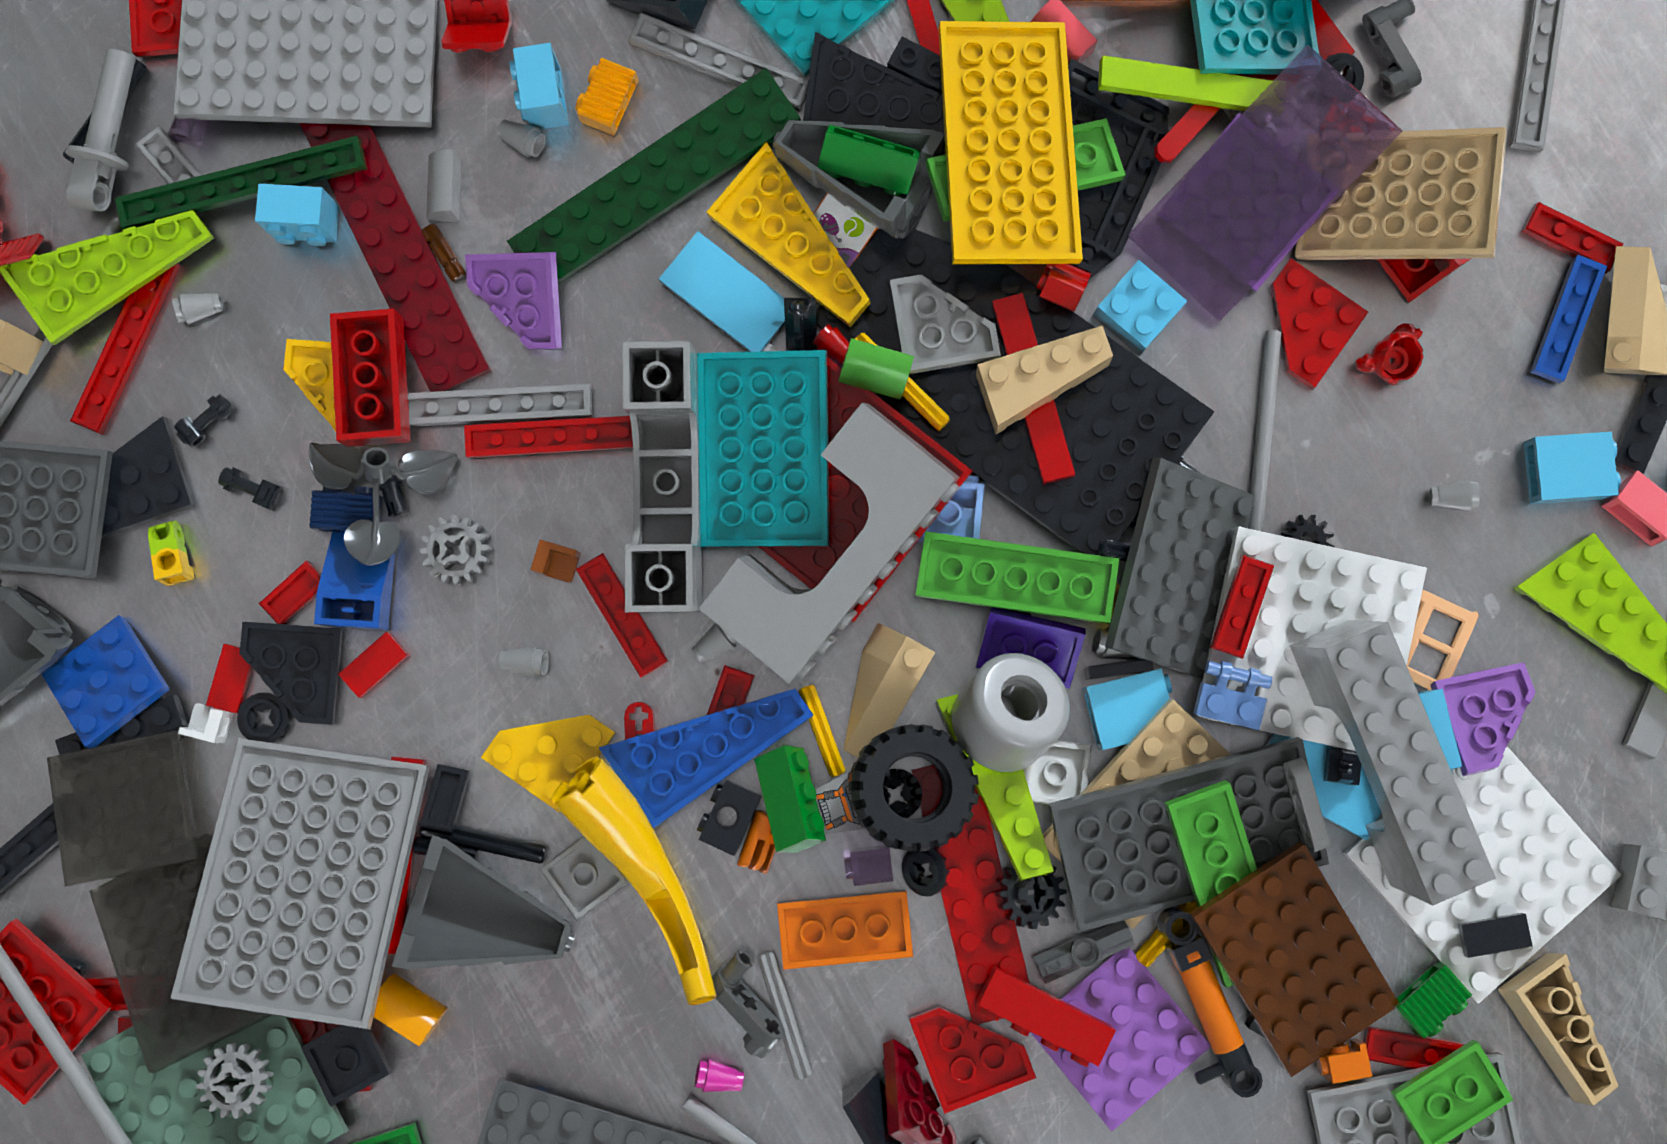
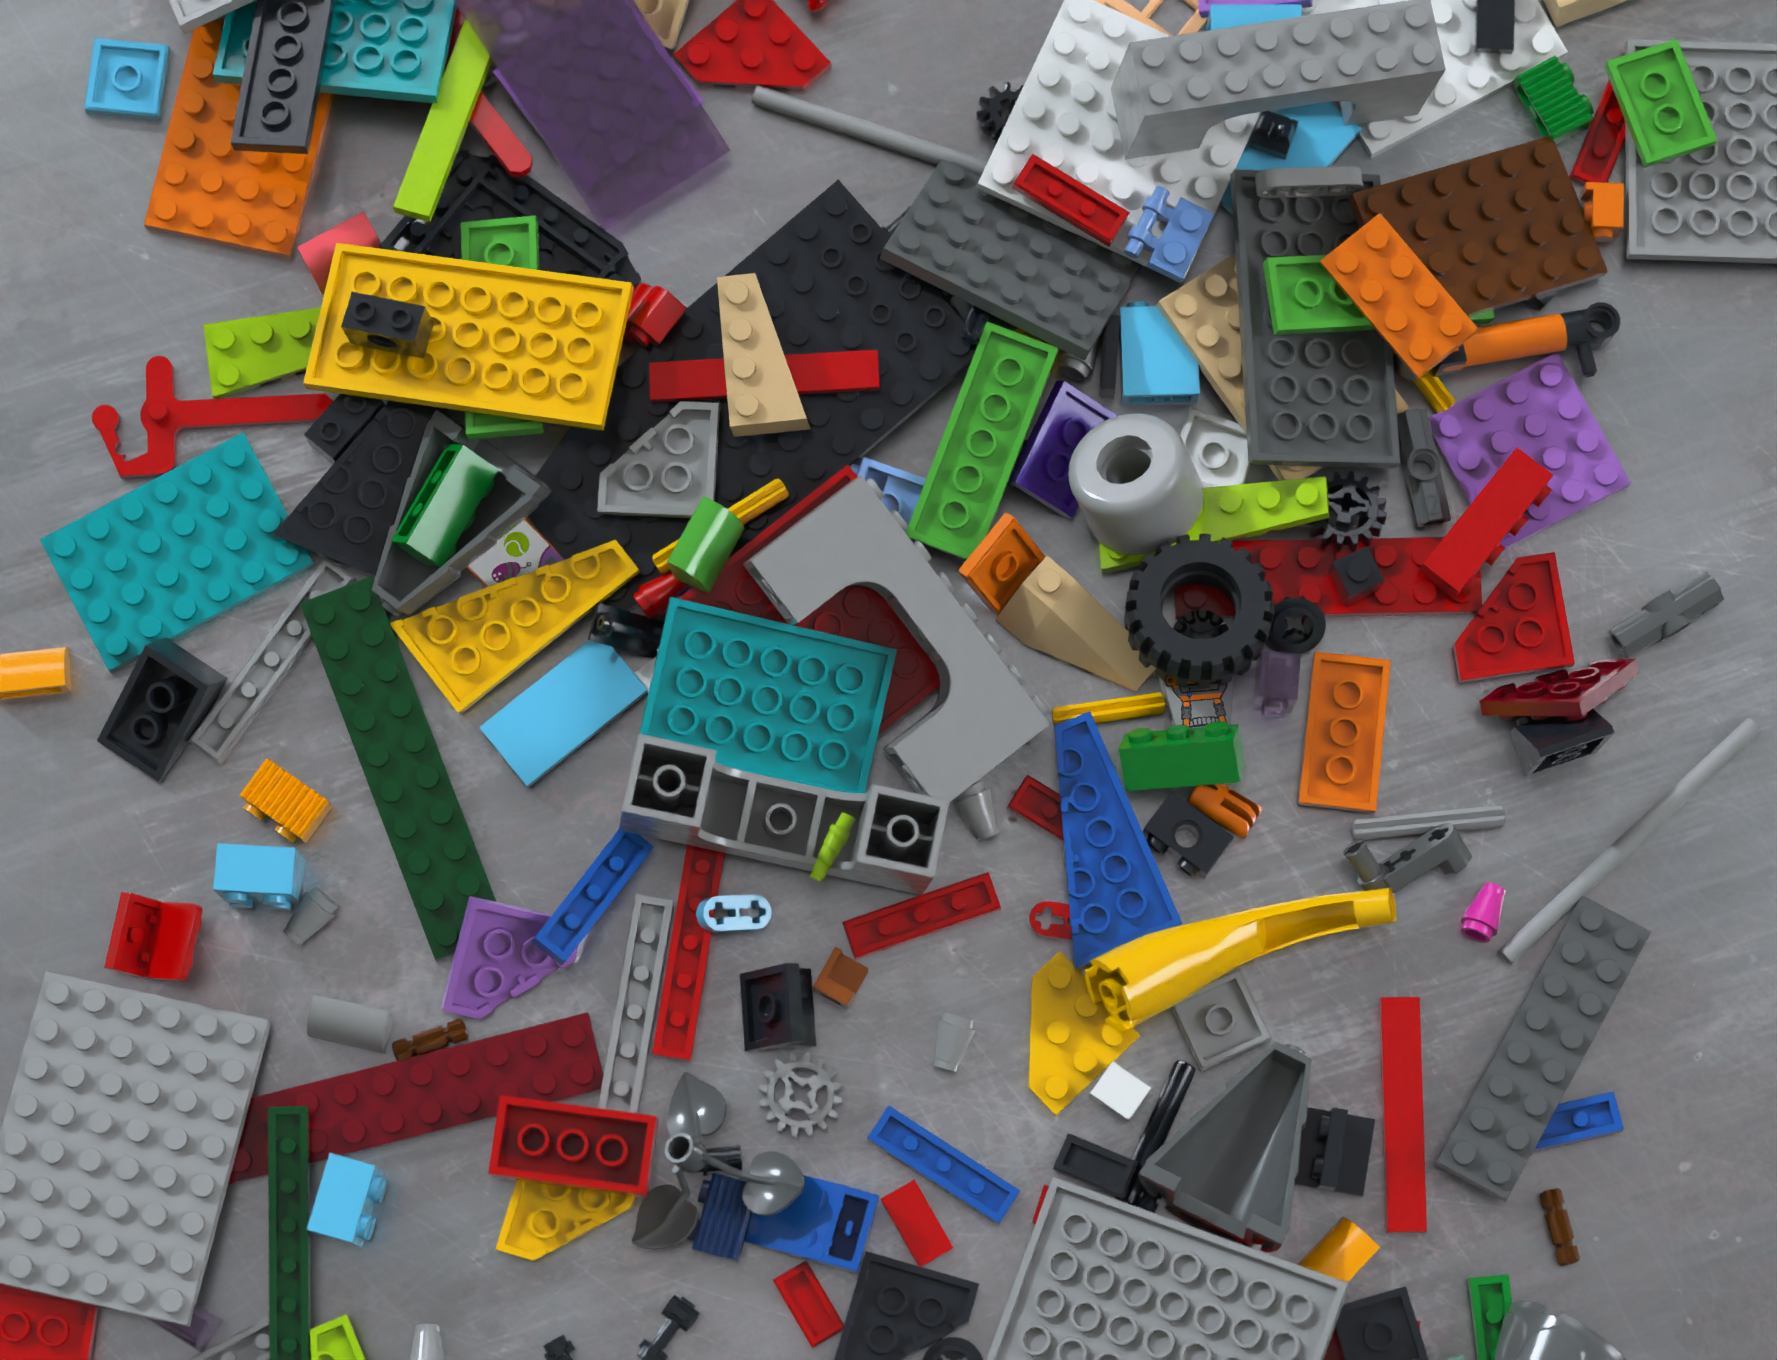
camera: 80 degrees left, 5 degrees down
medium azure brick [1092,260,1187,356] -> none
none -> black brick [341,292,434,359]
none -> blue plate [531,829,654,966]
none -> medium azure beam [696,894,772,932]
none -> black bracket [740,963,816,1051]
none -> lime animal [809,812,855,882]
none -> blue plate [867,1105,1020,1224]
none -> orange tile [958,512,1045,615]
none -> white panel [1089,1061,1151,1119]
none -> black bracket [1294,1107,1375,1198]
none -> orange plate [1320,213,1478,380]
none -> black brick [1328,546,1384,606]
none -> red tile [1379,997,1427,1233]

